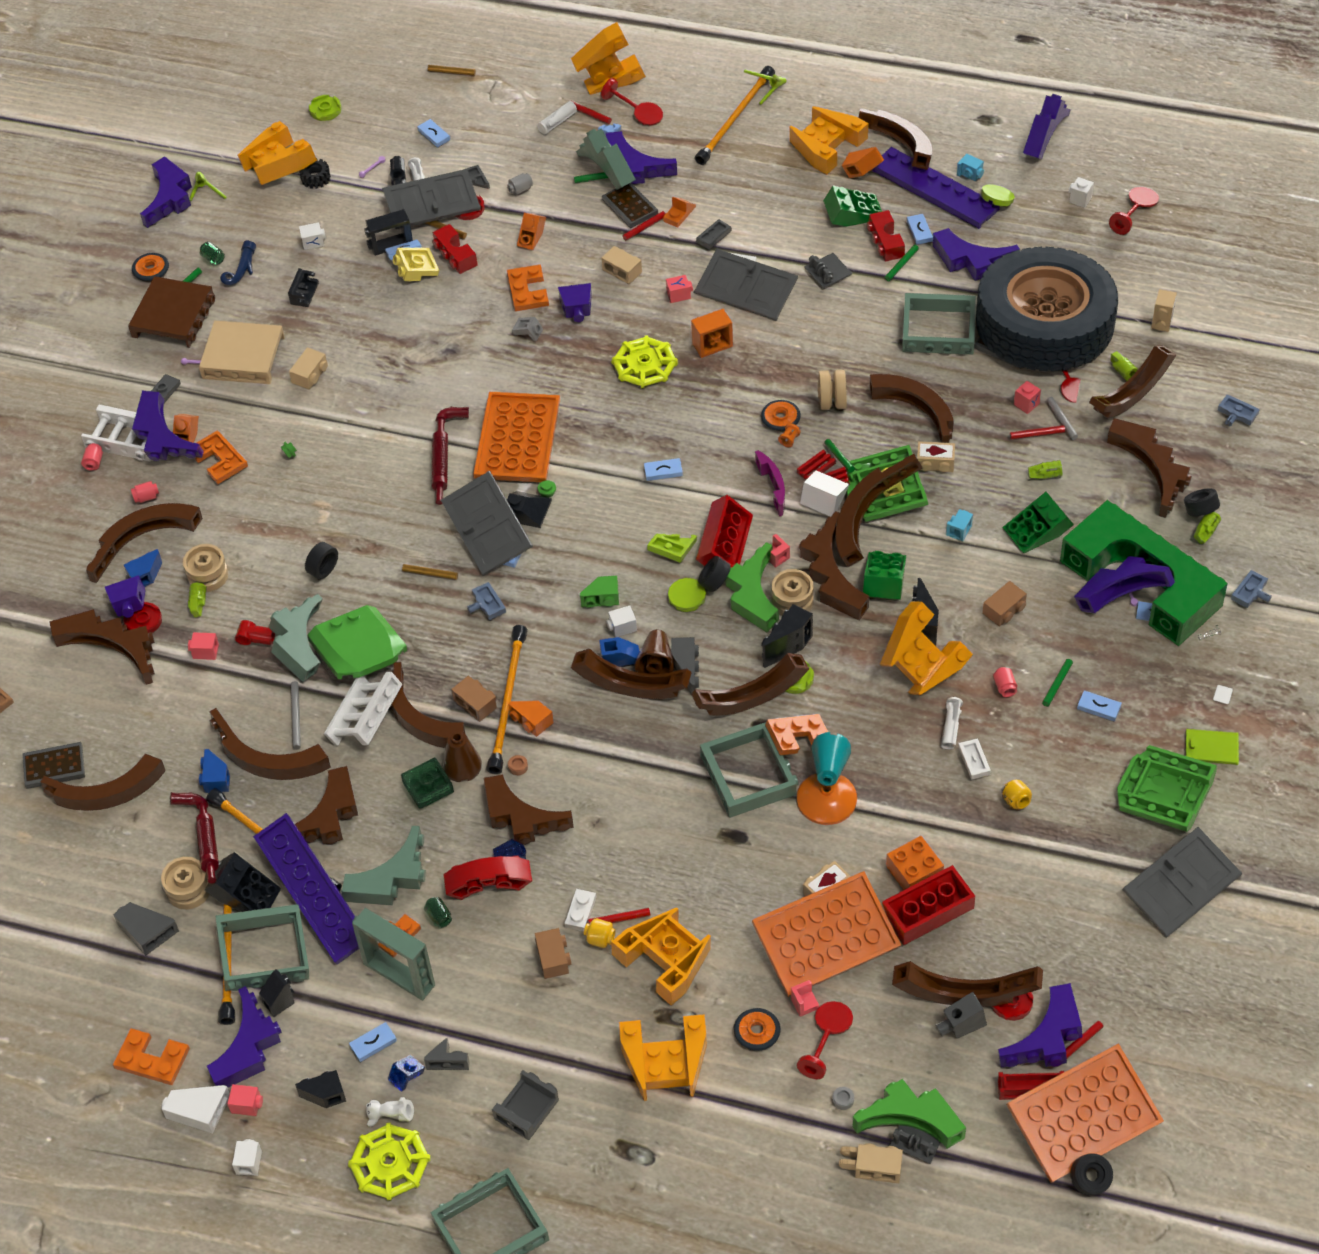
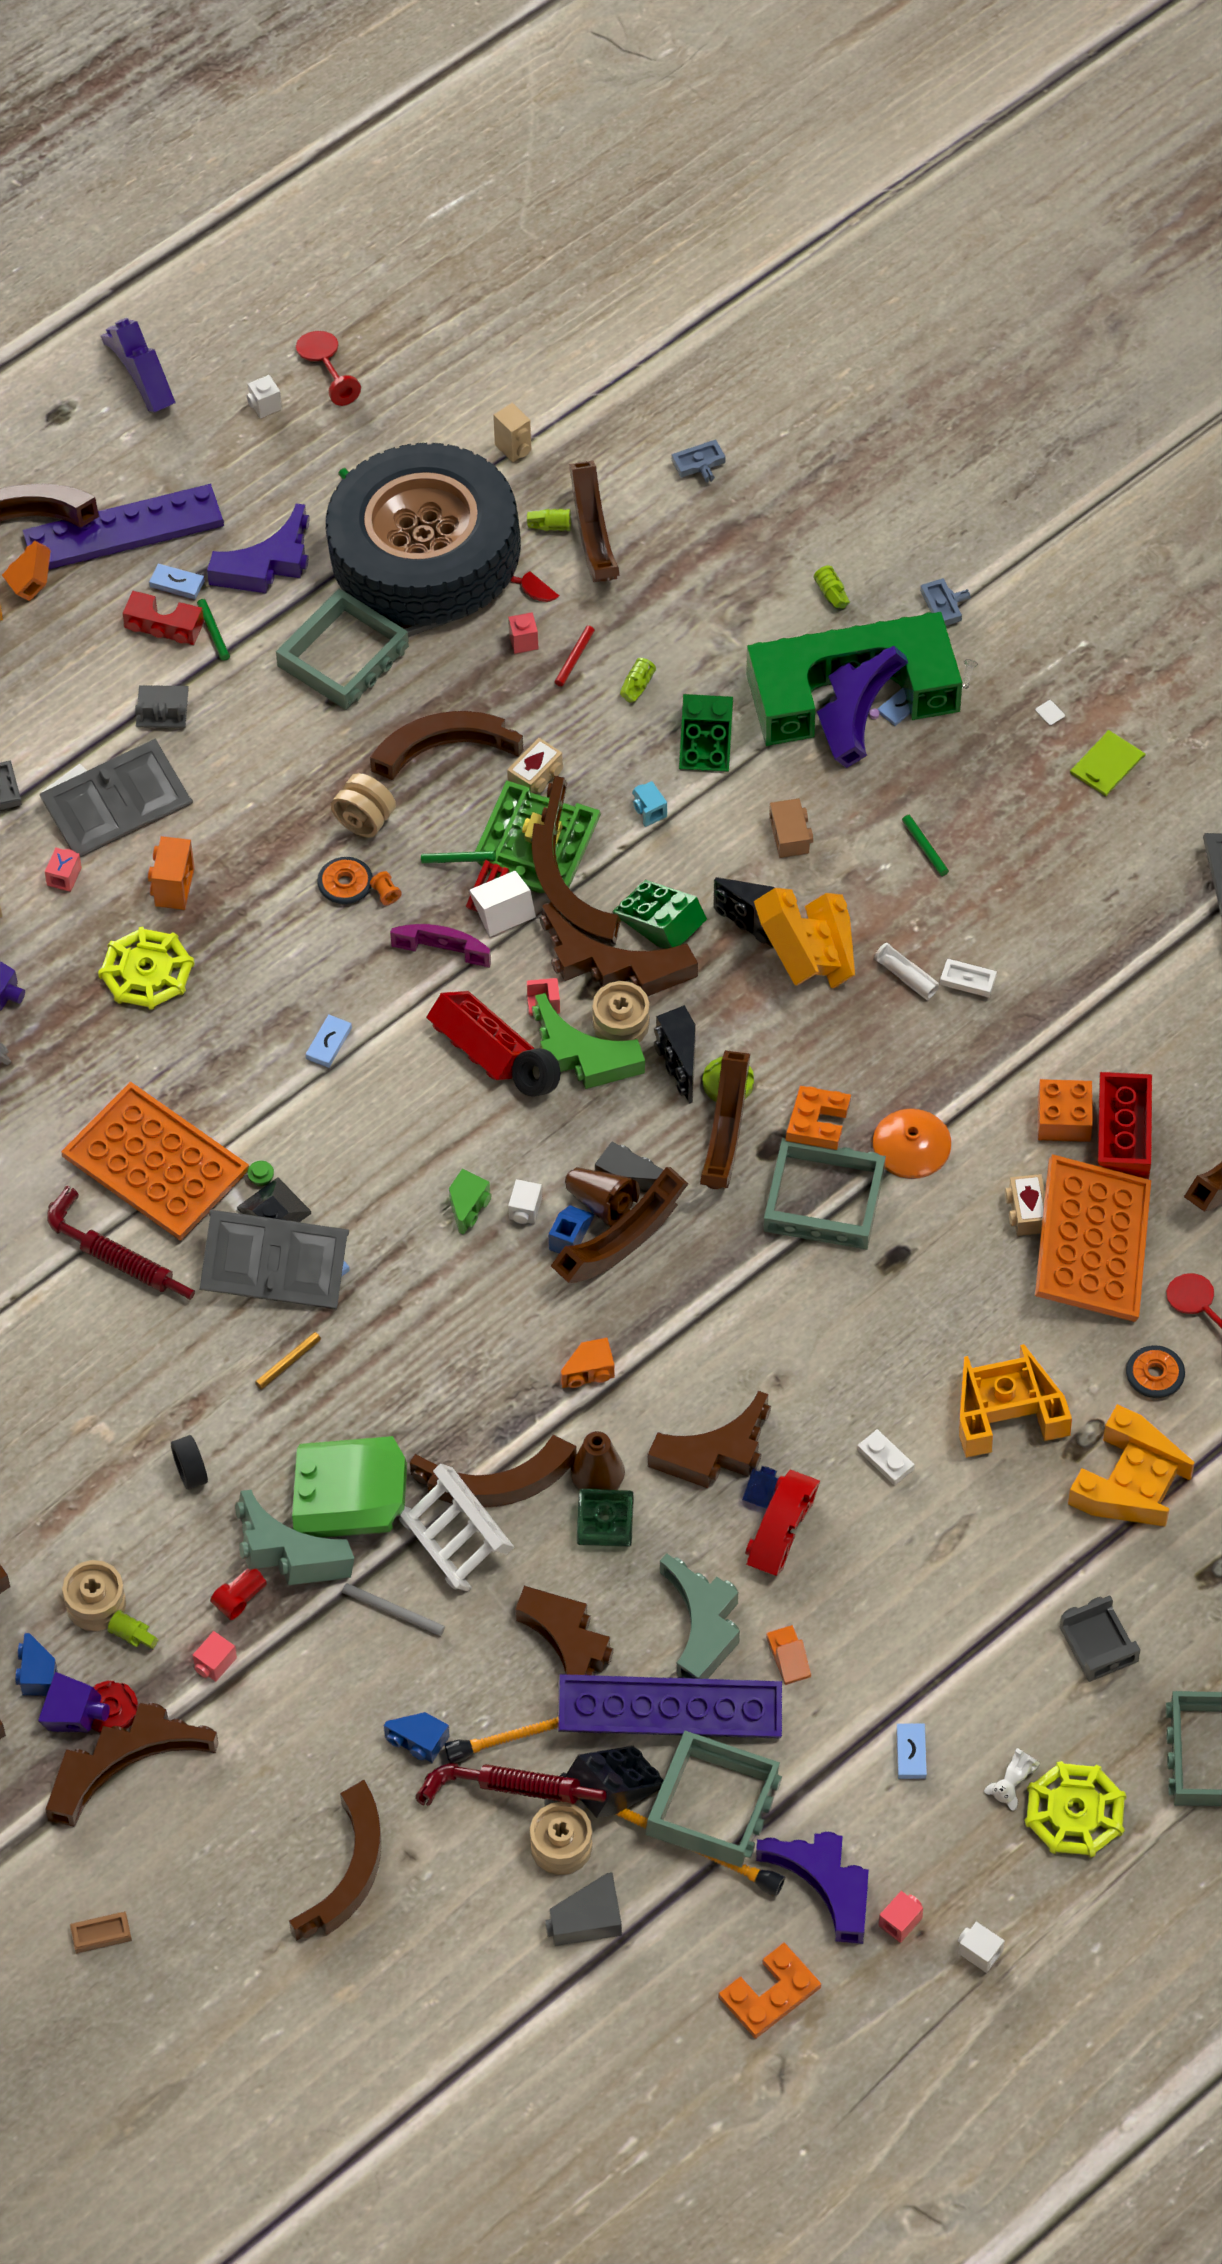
camera: 60 degrees left, 5 degrees up
tile [22,742,85,789] -> none
white slope [162,1085,230,1134] -> none
reddish brown arch [209,708,331,780] -> none
black slope [259,969,295,1017] -> none
black slope [295,1070,346,1108] -> none
sand green window [352,908,435,1001] -> none
clear blue bracket [388,1054,425,1091] -> none
clear green brick [424,897,452,928] -> none
dark grey slope [424,1038,470,1070] -> none
medium nougat brick [451,675,497,722] -> none
sand blue plate [467,582,506,620] -> none
light orange hose [486,625,528,774] -> none
nougat tile [508,755,528,776] -> none
medium nougat brick [535,928,572,979] -> none
yellow head [584,918,616,948] -> none
red bar [588,908,651,924] -> none
lime wing [647,534,697,563] -> none
lime tile [668,578,706,612] -> none
coral panel [791,980,819,1017] -> none
red tile [797,449,836,480] -> none
teal cone [811,732,851,786] -> none
green slope [823,186,882,227] -> none
medium azure brick [957,154,984,181] -> none
lime tile [980,184,1015,206] -> none
coral brick [993,667,1017,697] -> none
yellow head [1002,779,1032,810] -> none
light grey bar [1047,397,1078,440] -> none
light blue tile [1077,690,1122,722] -> none
reddish brown arch [1107,418,1192,518] -> none
bright green wedge [1117,745,1217,832] -> none
black tyre [1184,488,1220,516] -> none

